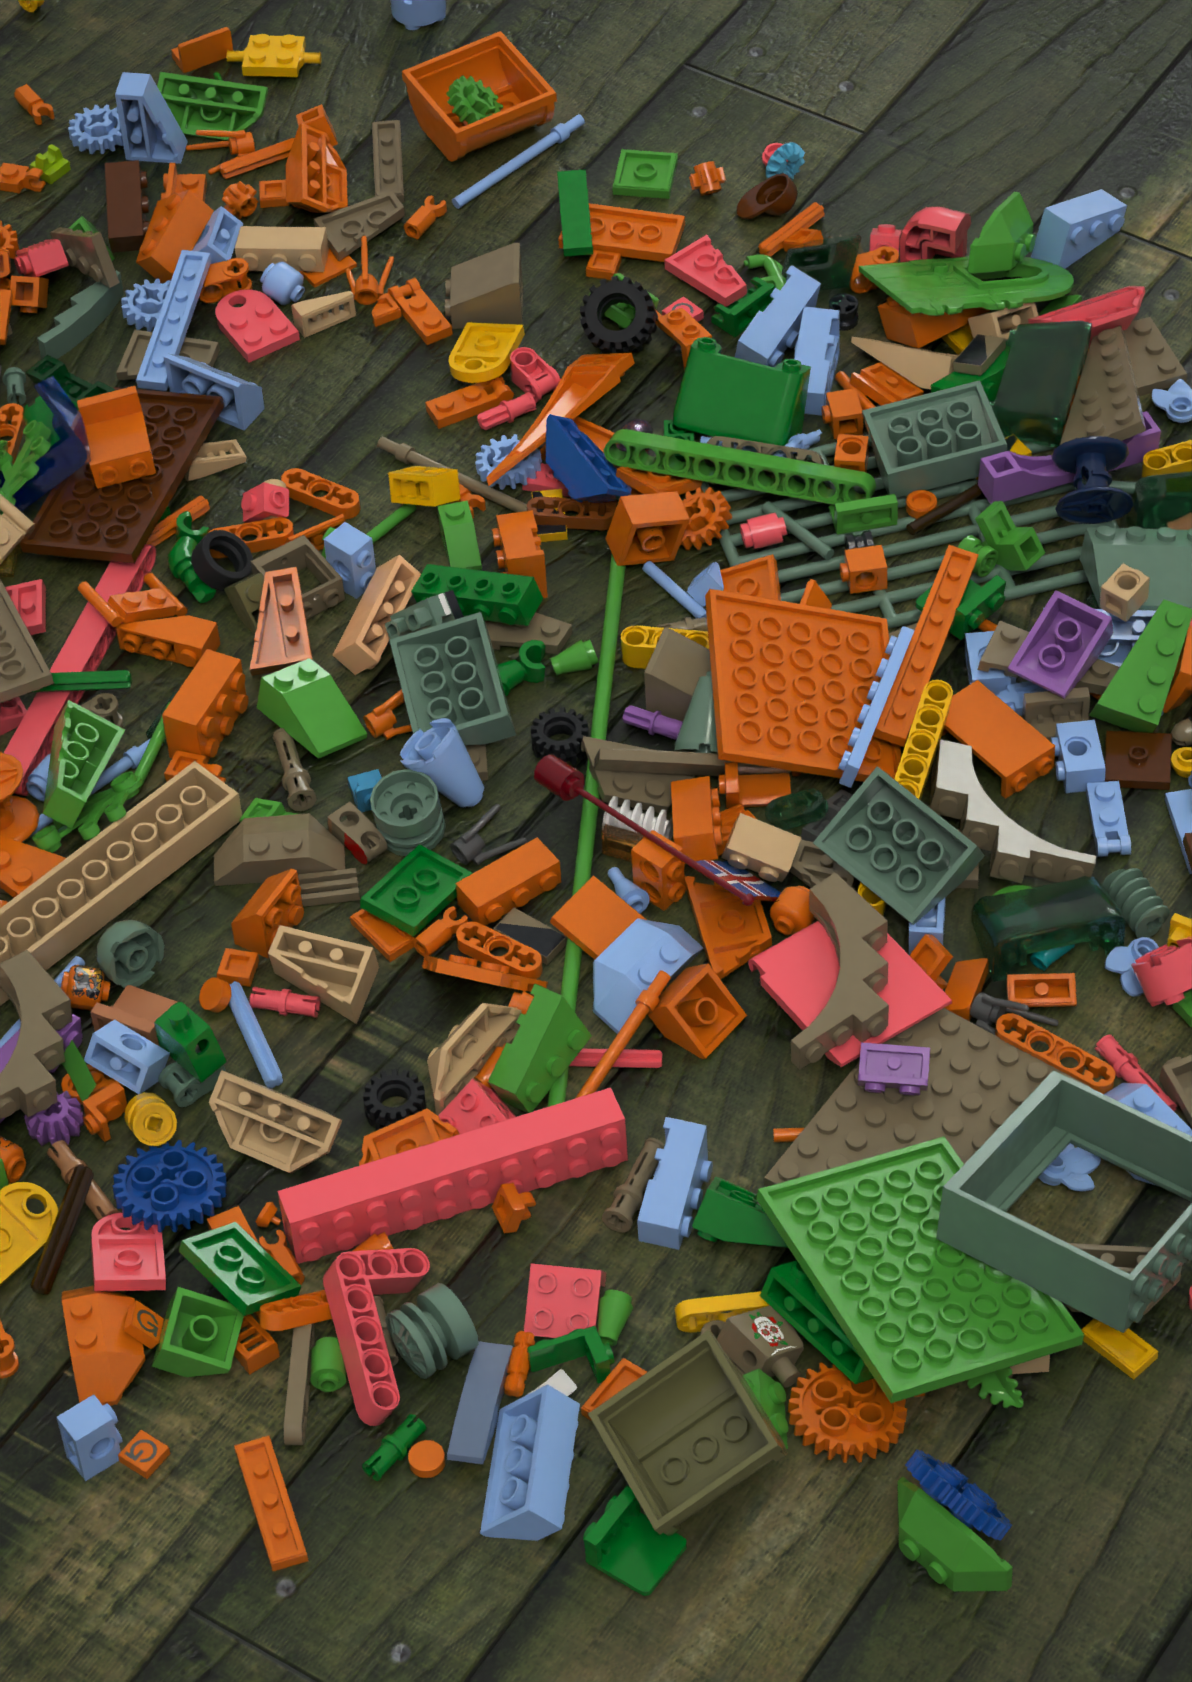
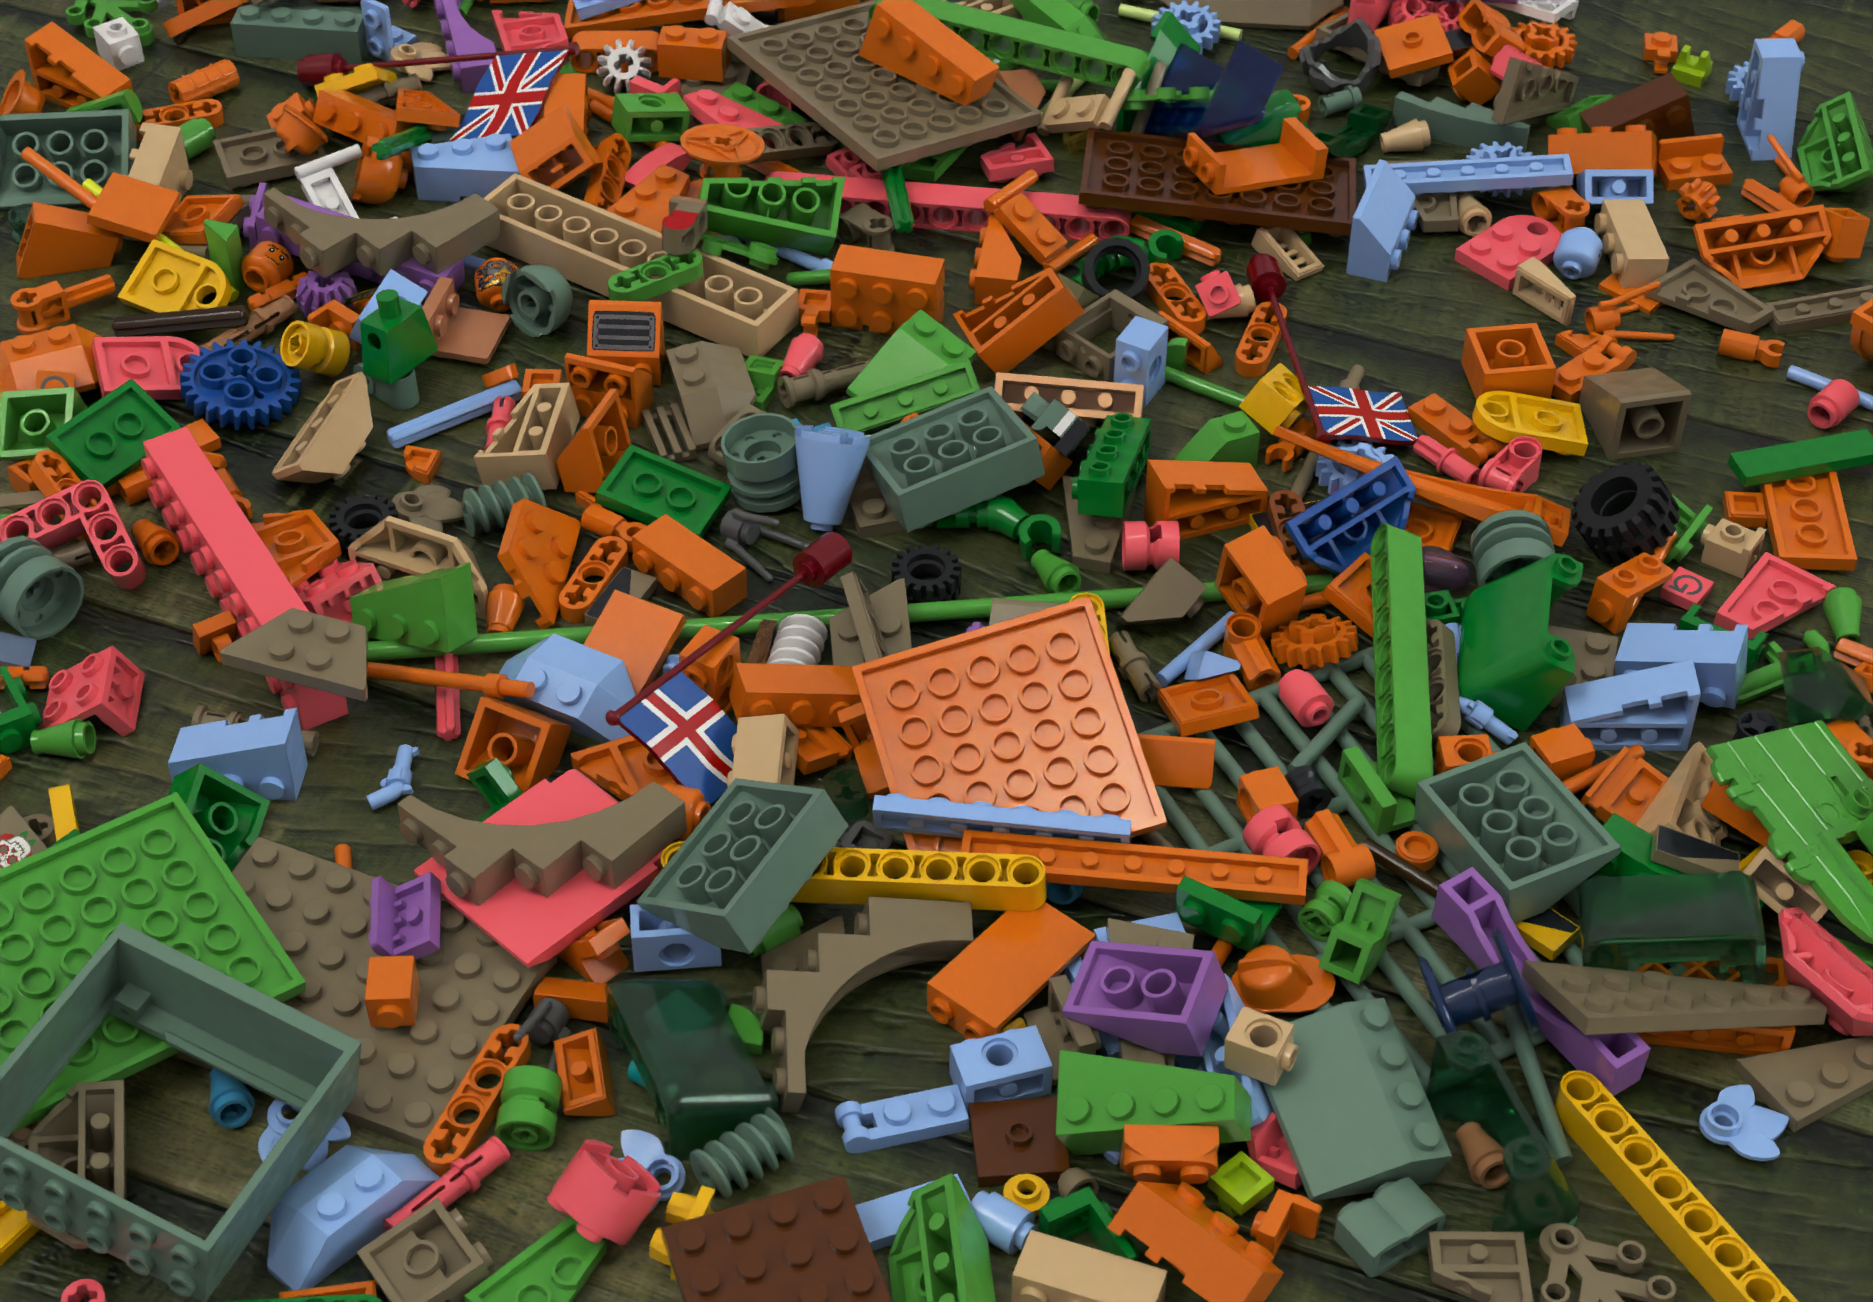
camera: 75 degrees right, 5 degrees down
none -> dark azure cone [209,1067,255,1128]
none -> dark tan wing [220,608,368,702]
none -> orange axle [247,272,308,311]
none -> orange brick [365,955,420,1028]
none -> light blue piece [366,744,420,811]
none -> dark tan plate [392,485,464,533]
none -> orange tile [404,445,442,485]
none -> sand green piece [462,472,546,537]
none -> green bracket [466,757,523,822]
none -> bright green wheel [495,1065,562,1151]
none -> orange slope [556,389,632,493]
none -> slope [587,300,666,386]
none -> bright green beam [608,249,703,301]
none -> dark tan leg [662,195,707,255]
none -> coral cone [779,333,824,378]
none -> bright green tile [830,359,980,435]
none -> dark tan slope [1116,557,1207,626]
none -> coral wheel [1122,521,1180,571]
none -> orange piece [1223,612,1281,690]
none -> orange piece [1231,945,1336,1013]
none -> coral wheel [1242,805,1321,876]
none -> flag [1246,253,1418,445]
none -> orange piece [1304,809,1376,887]
none -> tan cone [1379,119,1431,153]
none -> tan cone [1457,194,1492,237]
none -> orange brick [1461,323,1556,401]
none -> sand green wheel [1470,510,1555,587]
none -> tan brick [1700,518,1766,579]
none -> coral brick [1807,379,1860,429]
none -> bright green cone [1822,587,1862,643]

